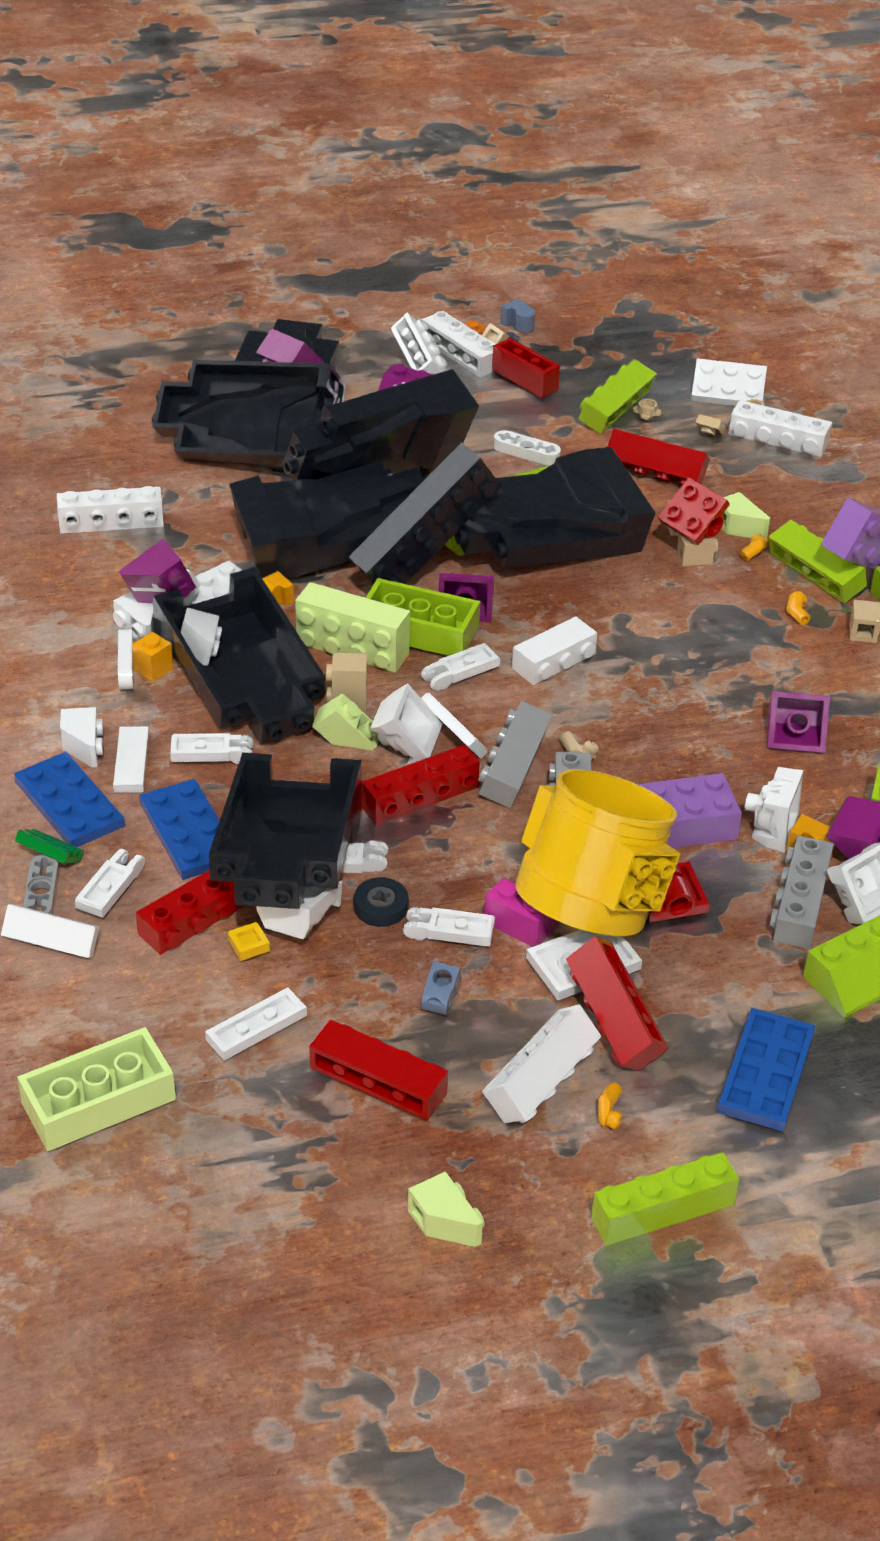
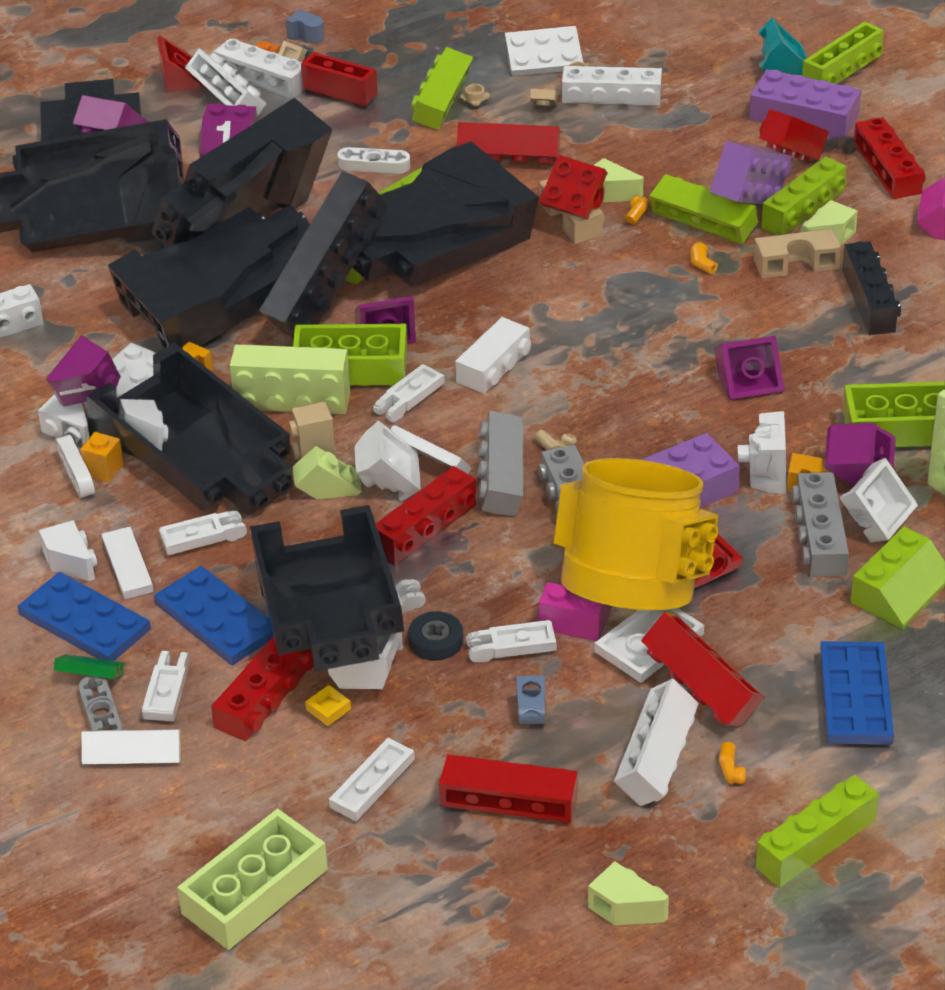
camera: 15 degrees left, 0 degrees up
none -> red slope [157,35,203,93]

